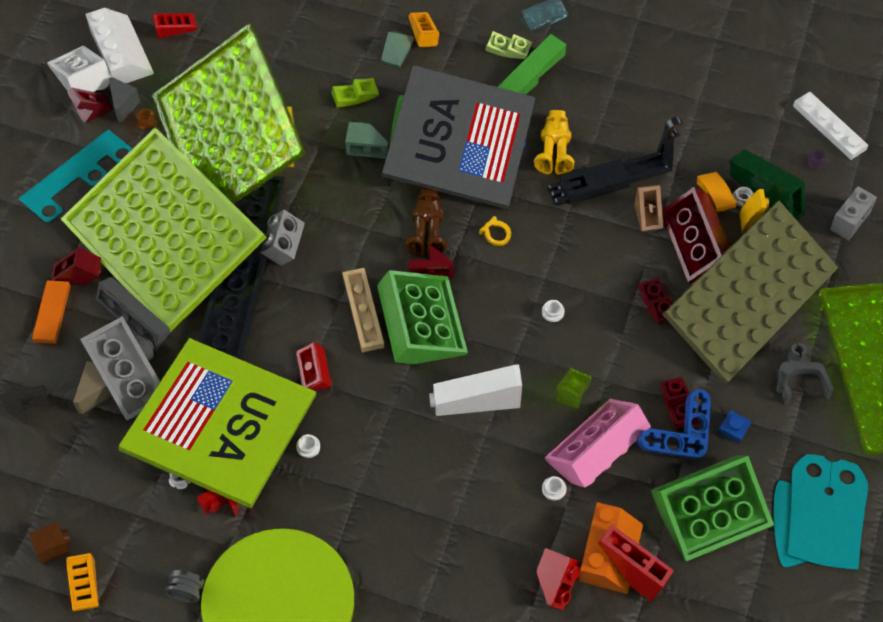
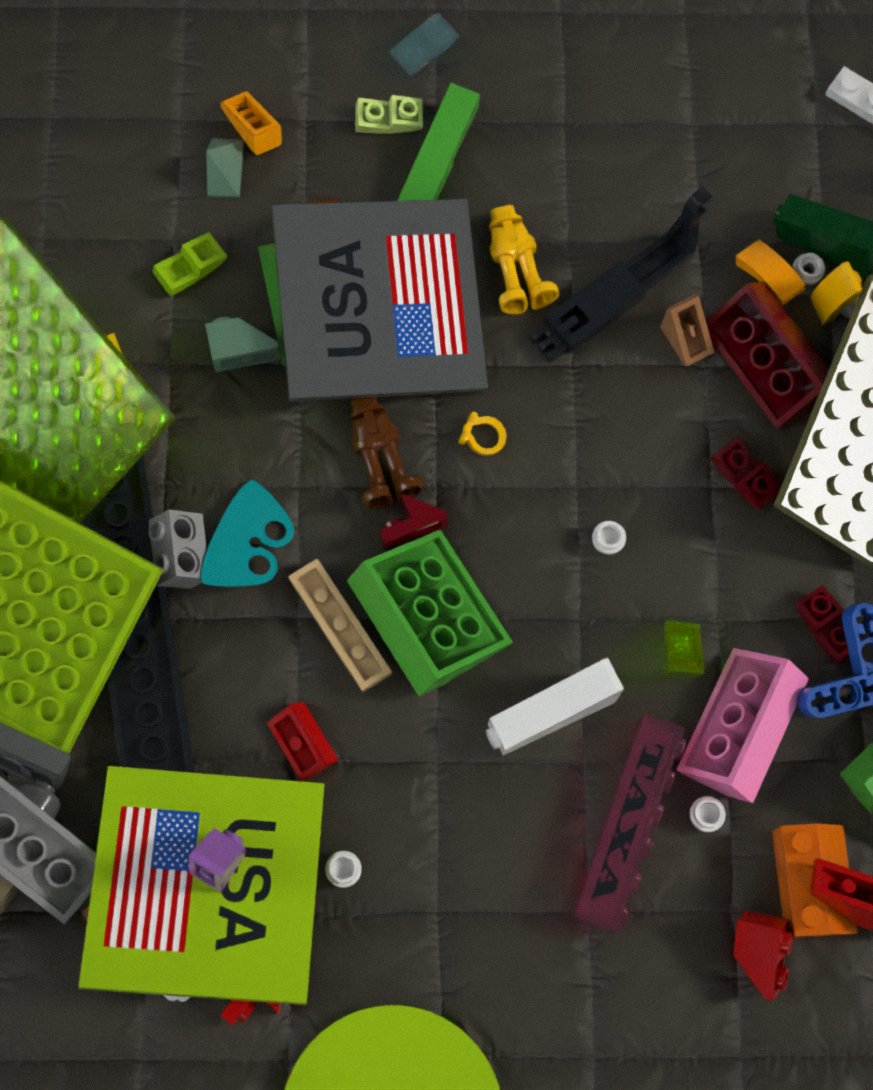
camera: 25 degrees left, 15 degrees up
none -> medium lavender slope [188,828,246,893]
none -> teal piece [201,480,294,587]
none -> clear pink brick [571,713,687,934]

